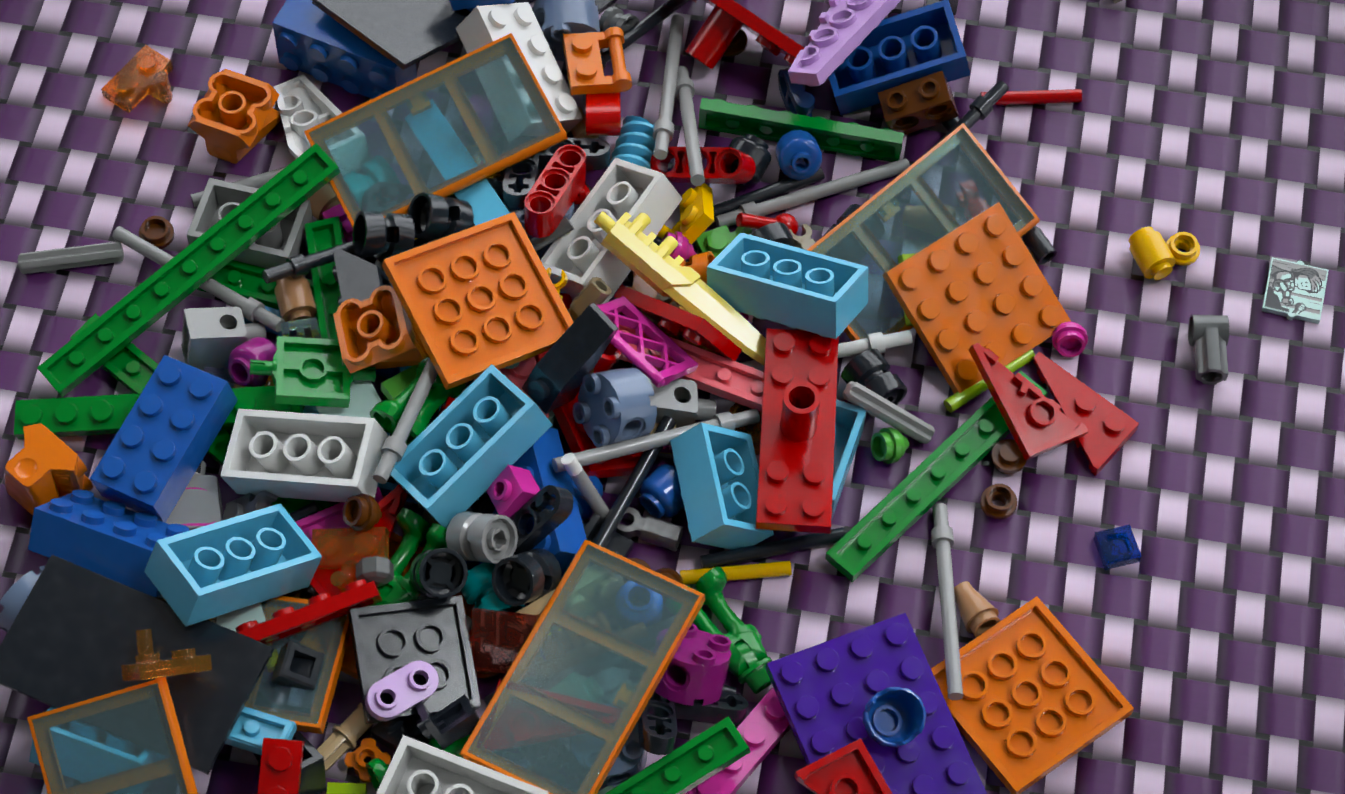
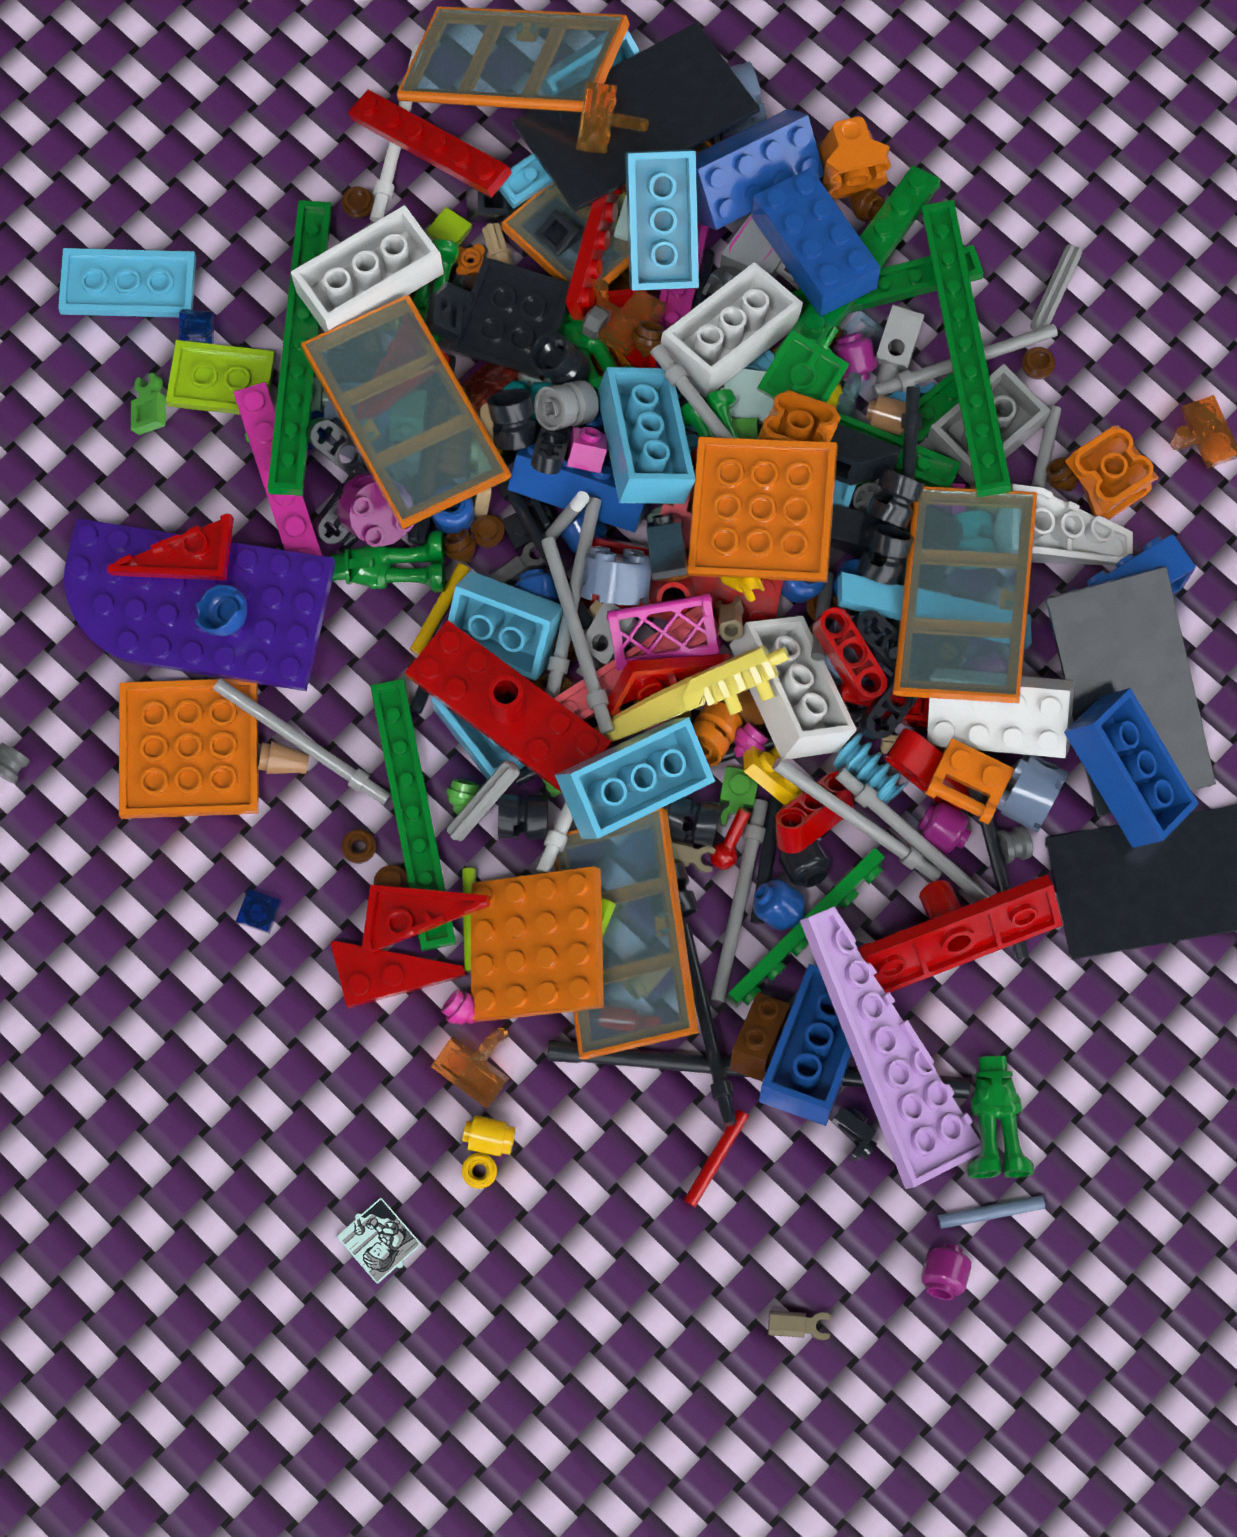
camera: 125 degrees right, 15 degrees up
lavender plate [365,661,439,721] -> none
dark grey piece [1188,314,1229,385] -> none
none -> clear orange plate [431,1028,510,1109]
none -> light grey bar [541,537,614,735]
none -> reddish brown plate [849,188,884,222]
none -> magenta head [917,802,971,853]
none -> reddish brown plate [1046,457,1078,492]

